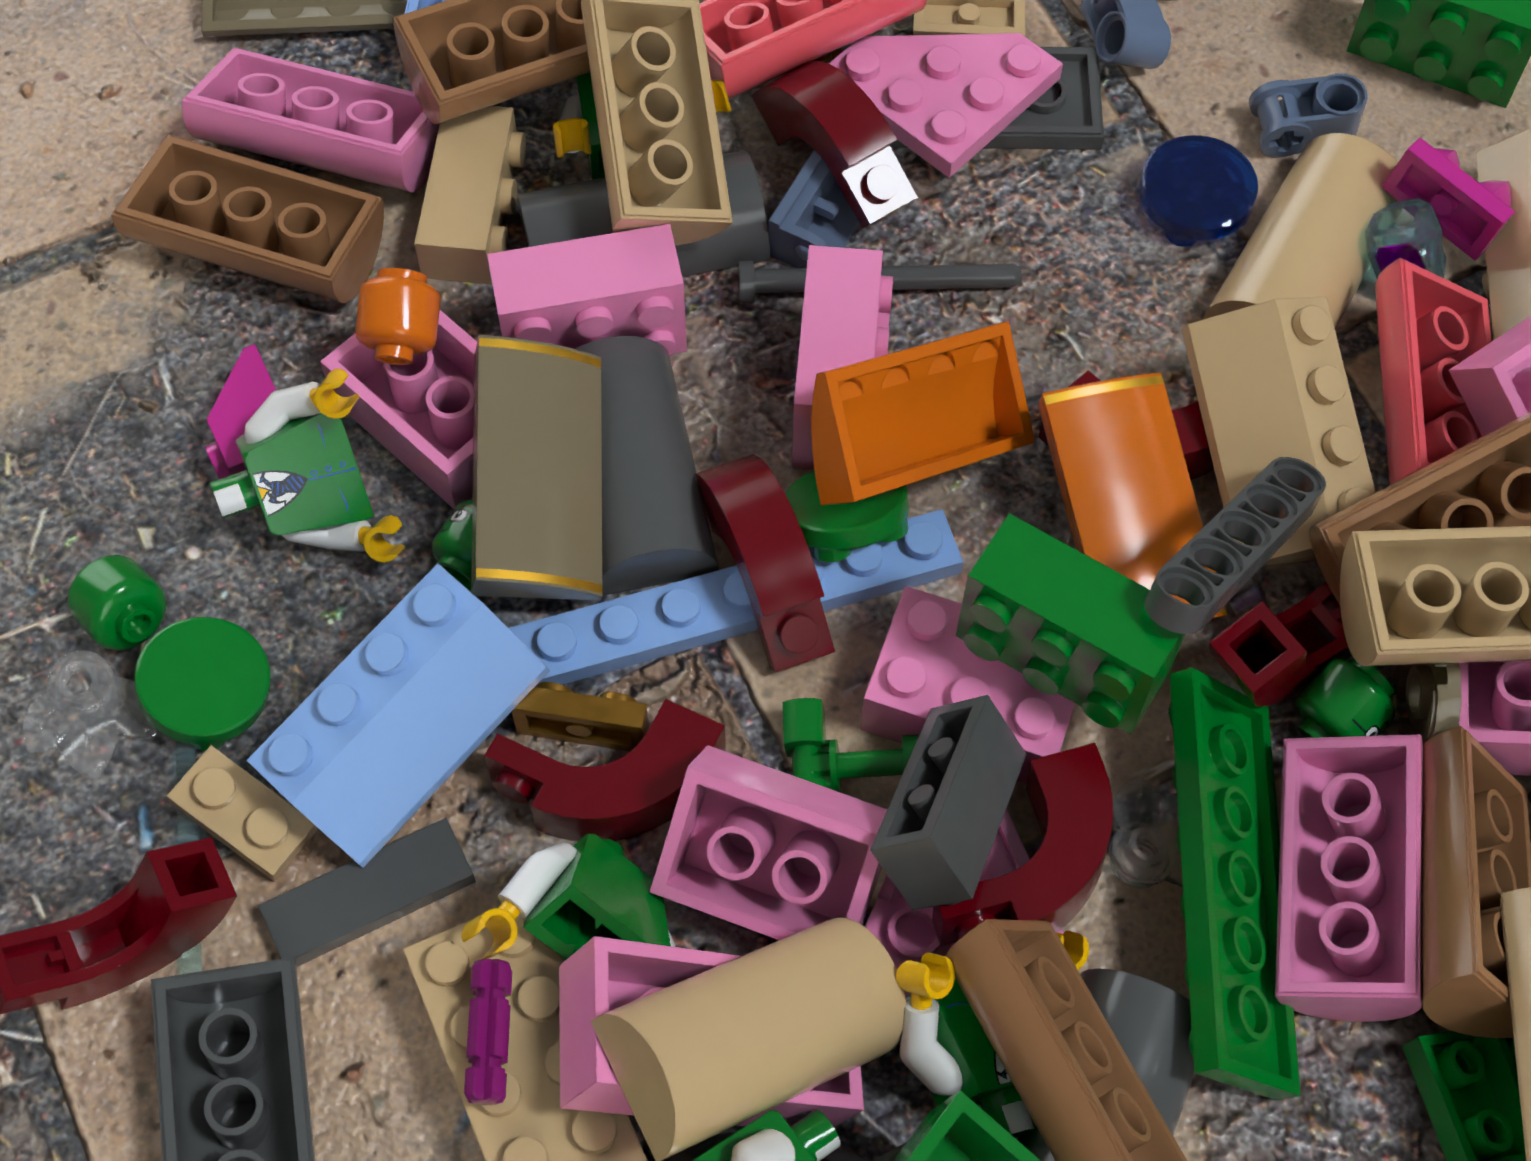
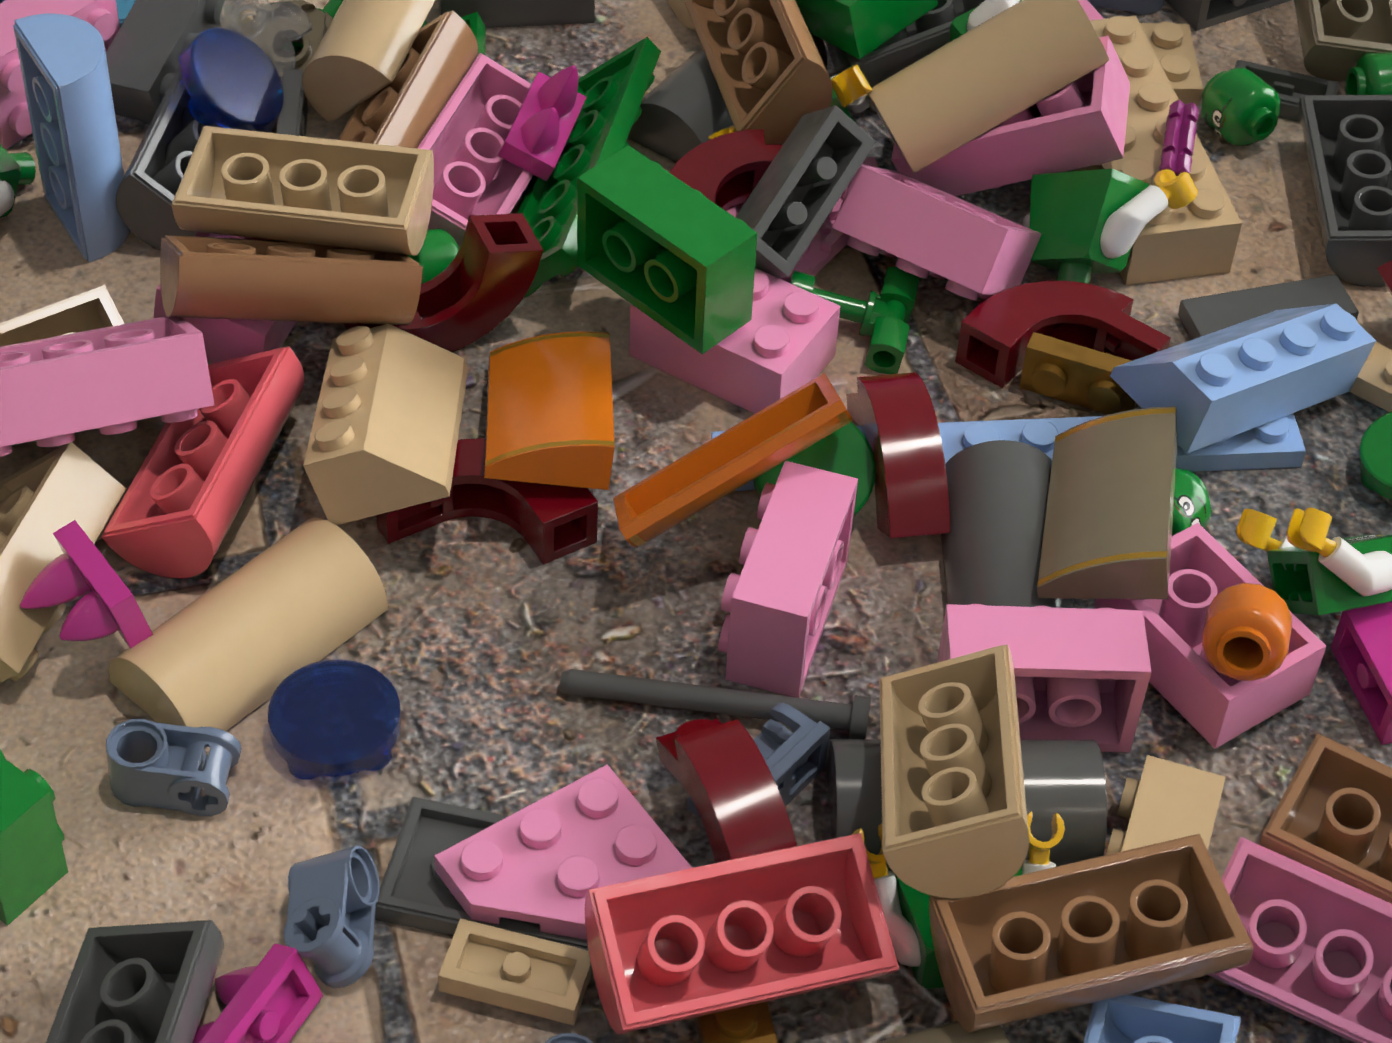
camera: 170 degrees left, 15 degrees down
dark grey beam [1144,457,1326,634] -> none
clear light blue rock [1365,198,1447,278] -> none
none -> dark pink tile [498,65,586,181]

